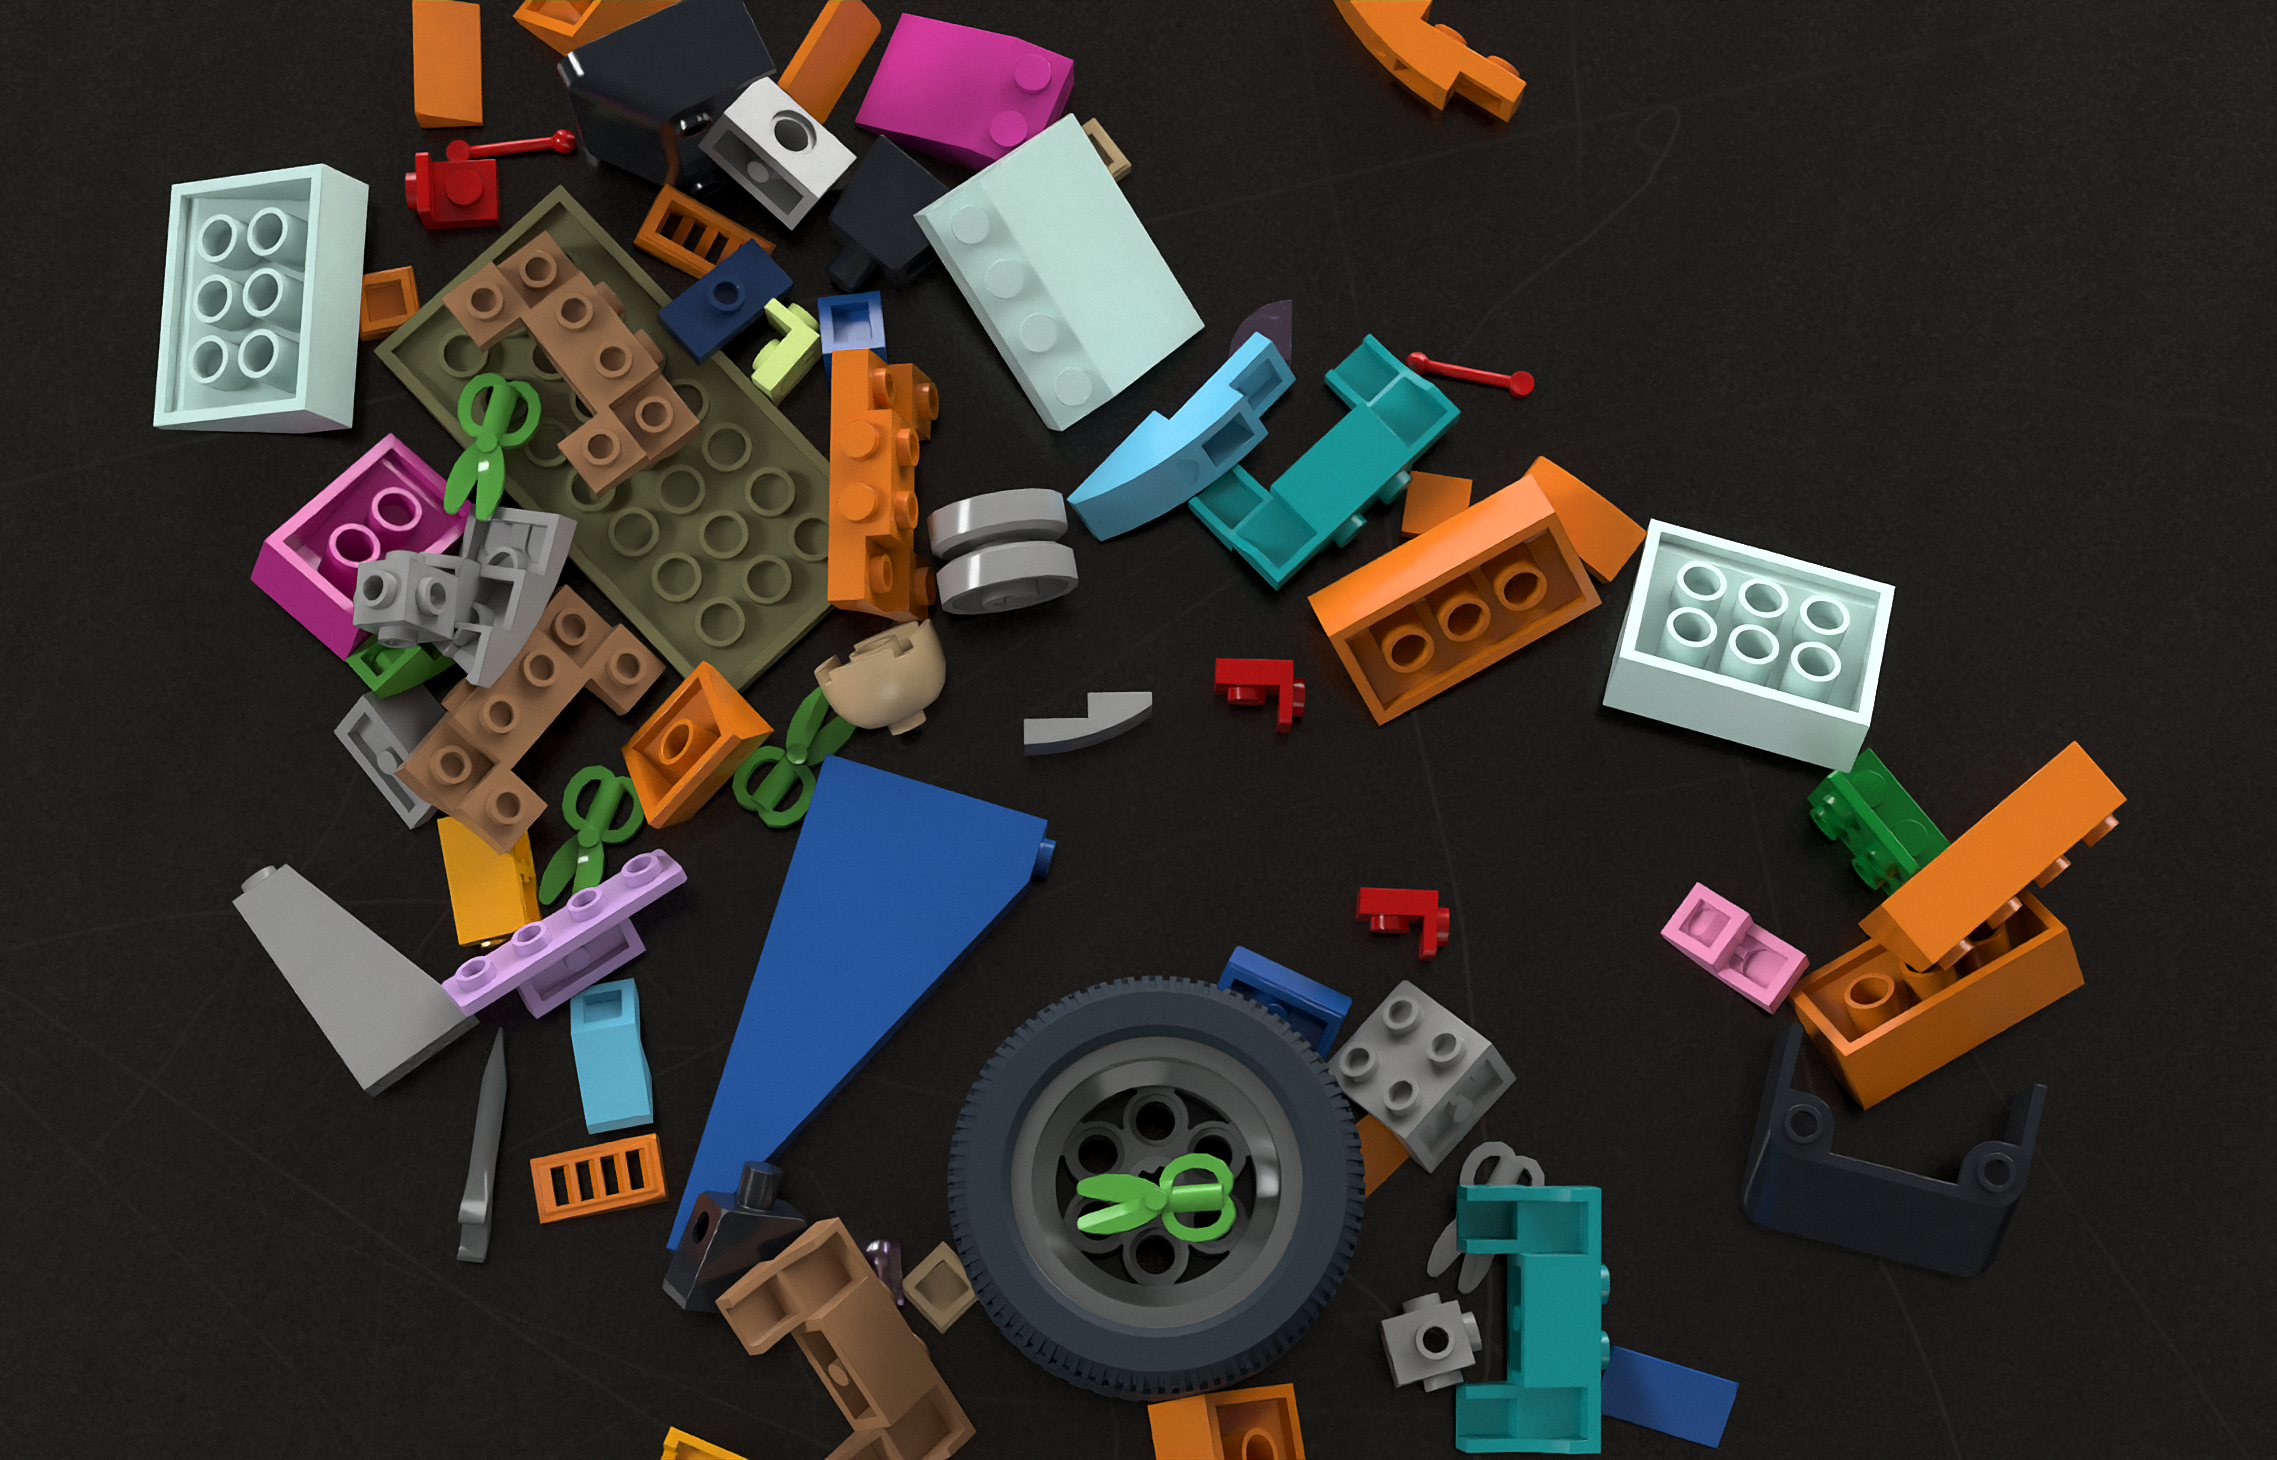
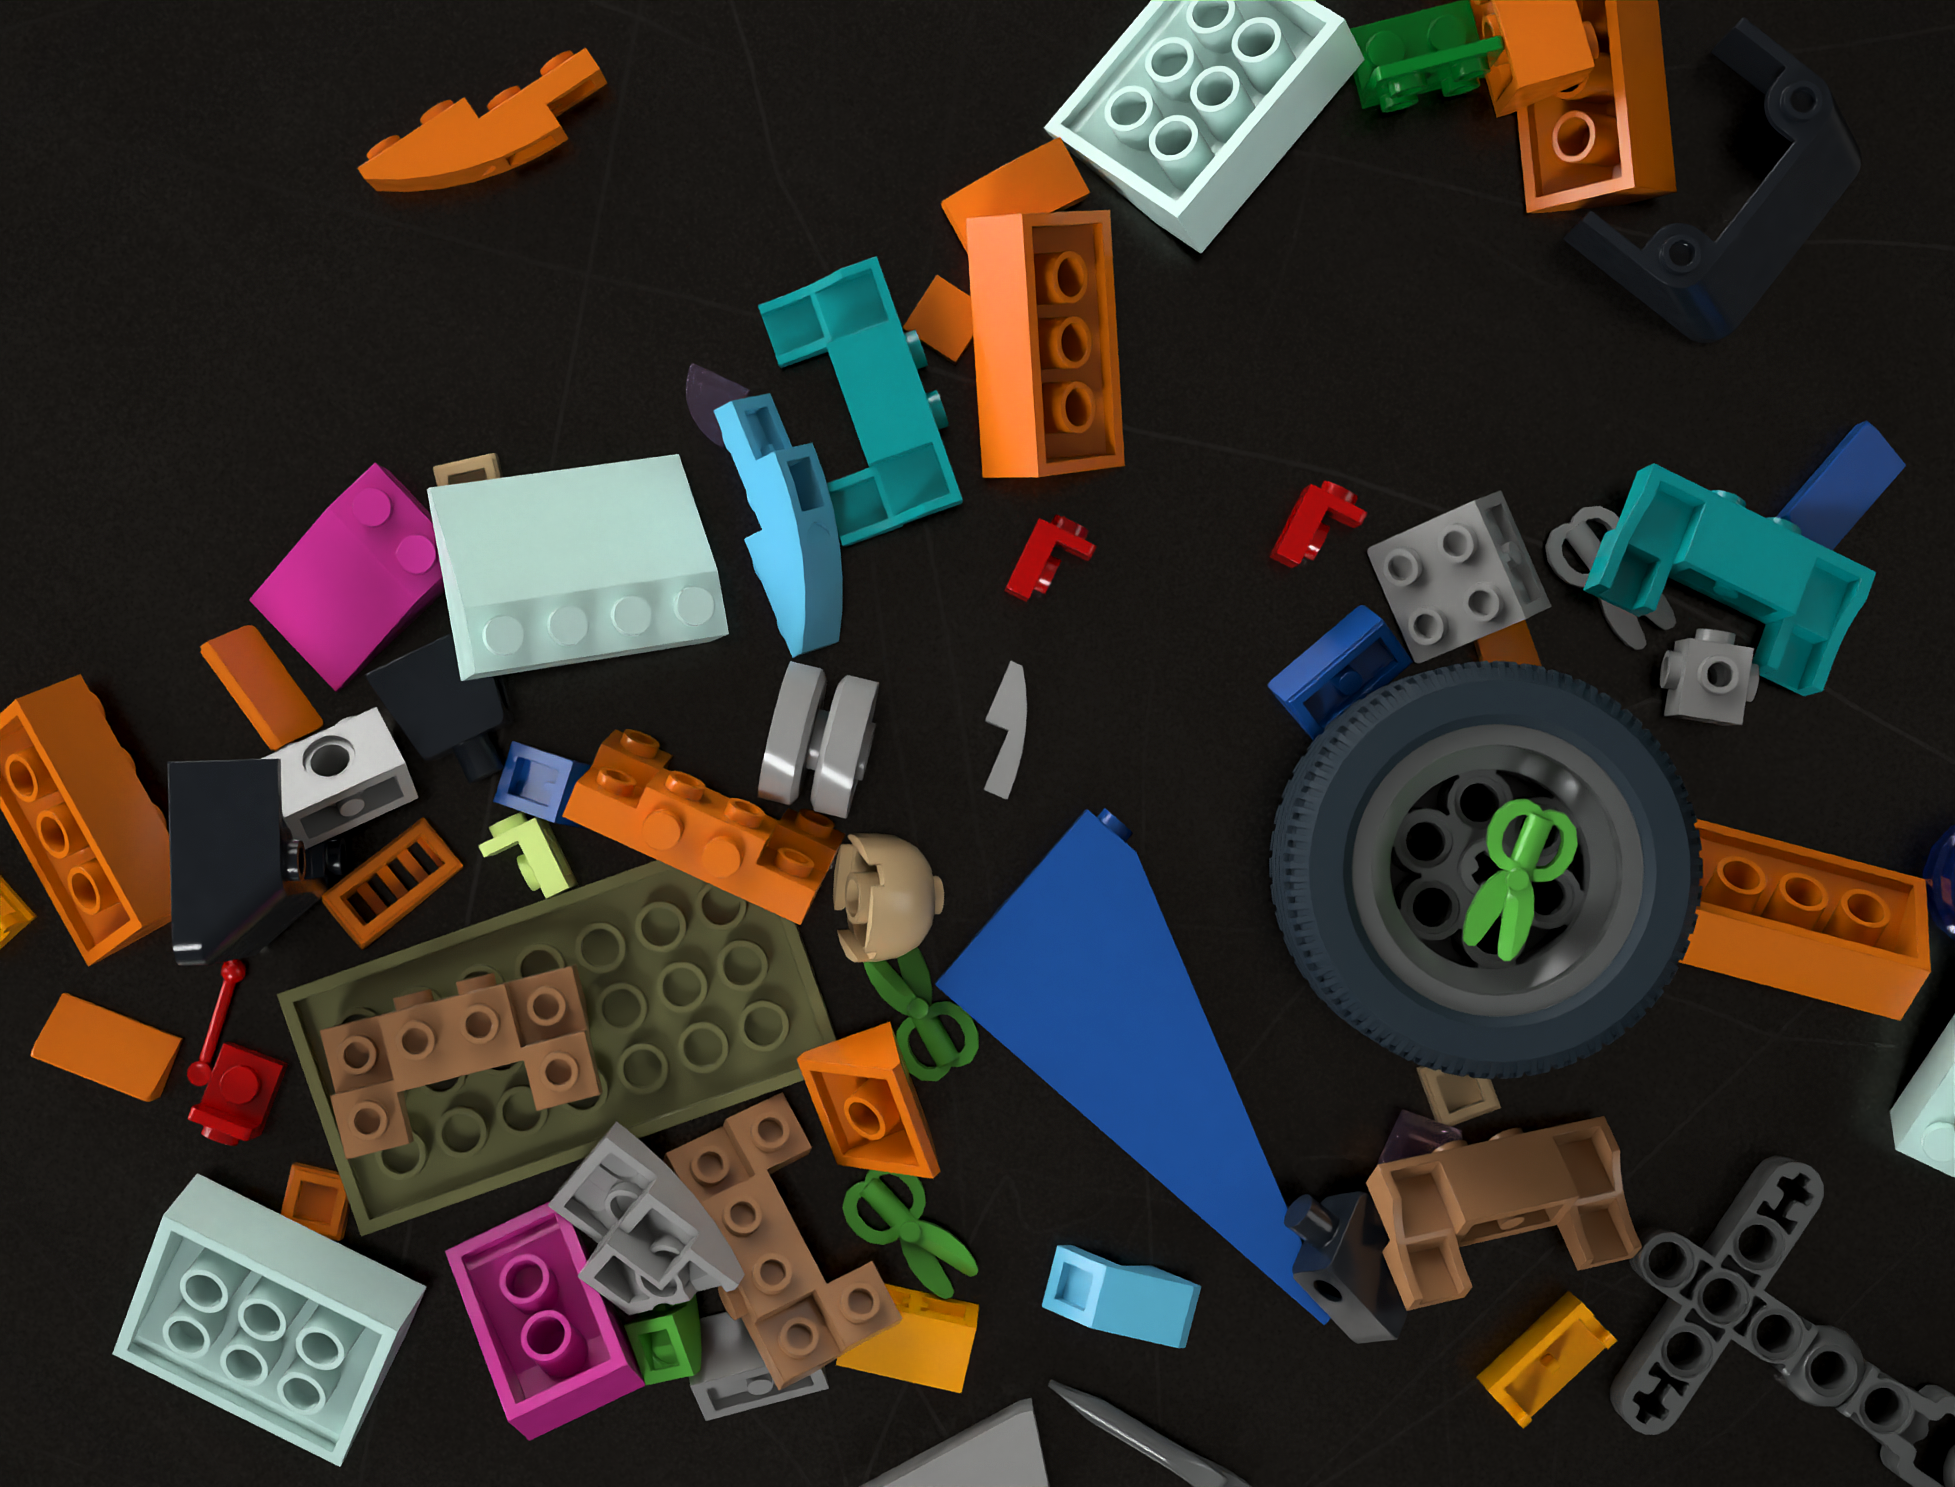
camera: 65 degrees left, 10 degrees up
light grey brick [353,550,459,649] -> none
lavender bracket [441,849,687,1019] -> none
bright green piece [444,372,543,523] -> none
orange slope [530,1133,670,1225] -> none
dark blue plate [657,238,794,366] -> none
red hinge [1405,352,1534,398] -> none
bright pink slope [1661,882,1810,1014] -> none

